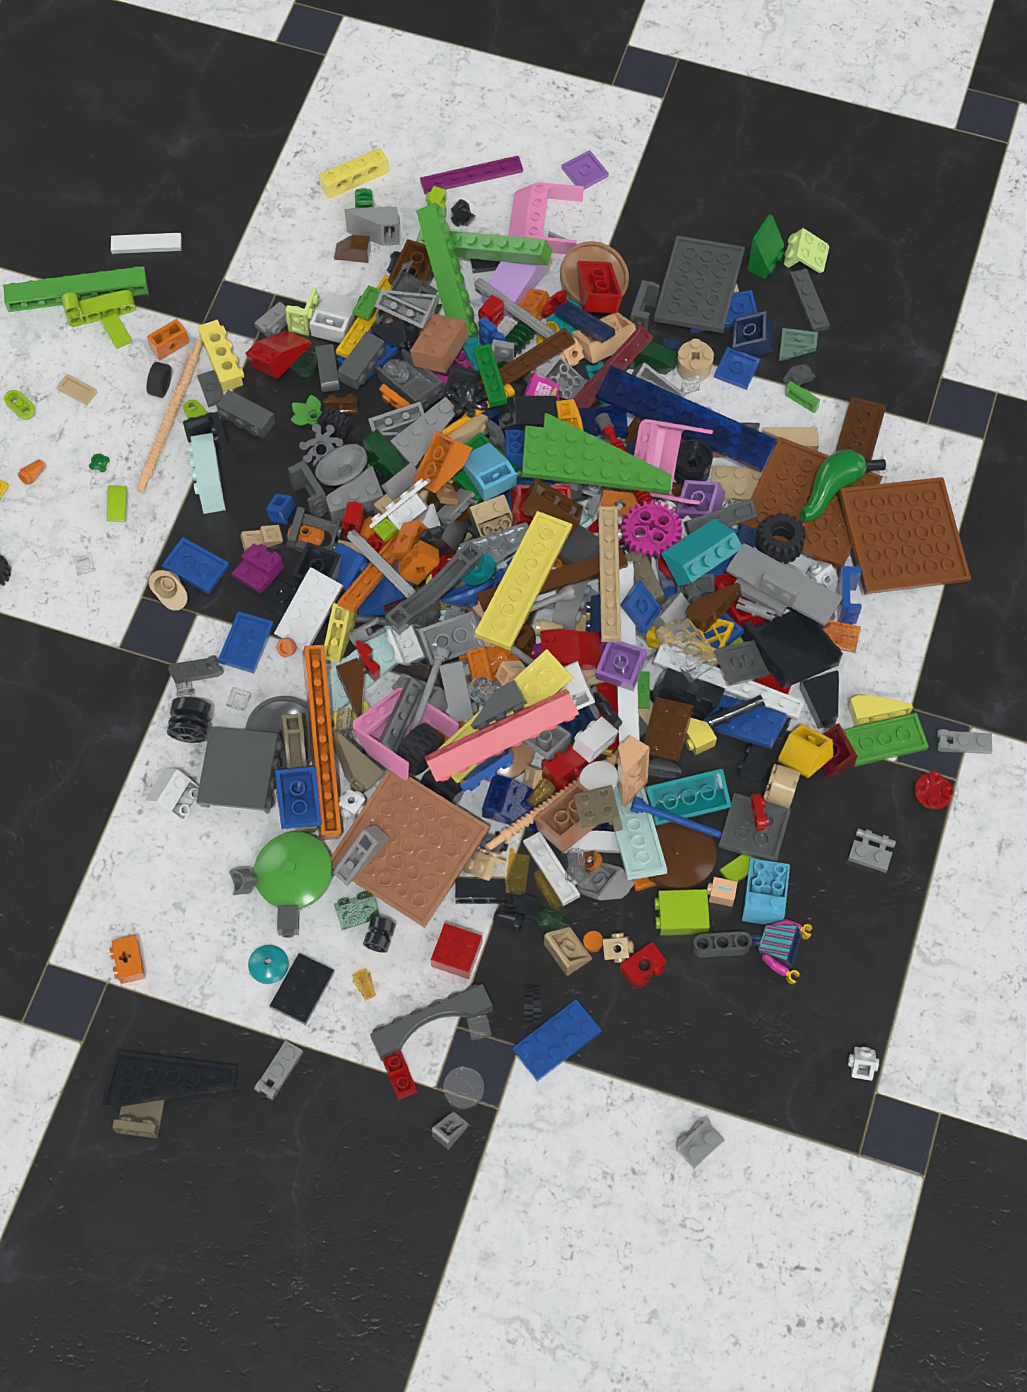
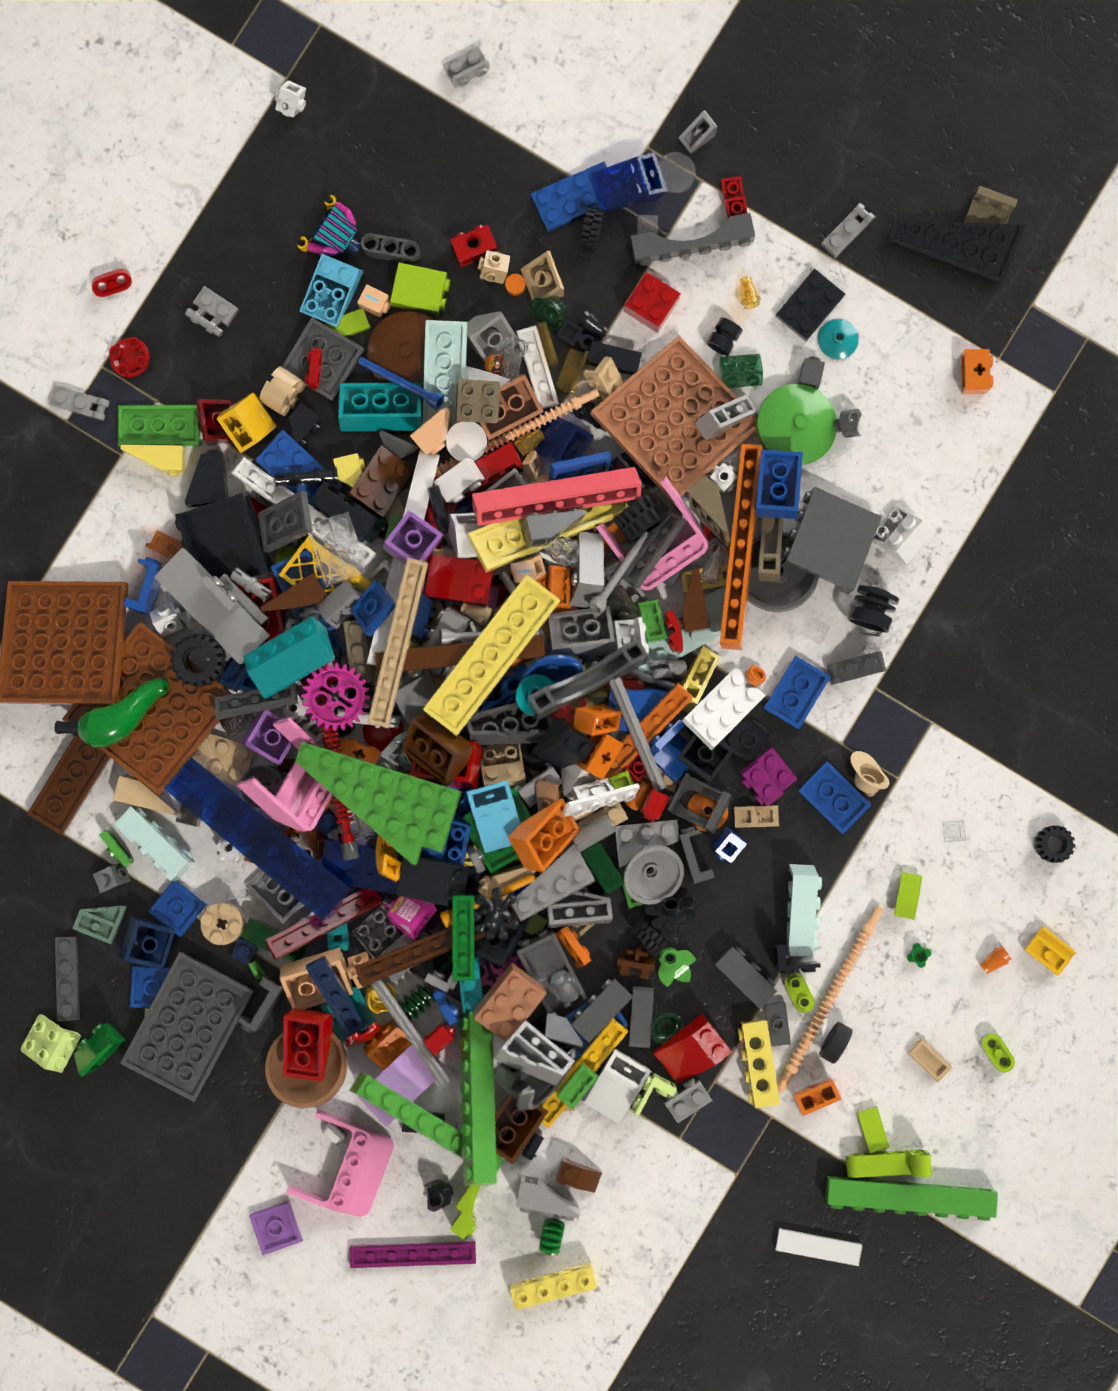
camera: 165 degrees left, 20 degrees up
none -> red plate [91,268,132,297]
none -> light aqua wedge [114,806,195,881]
none -> bright green tile [249,960,266,982]
none -> clear blue slope [592,153,667,212]
none -> bright green plate [638,598,667,644]

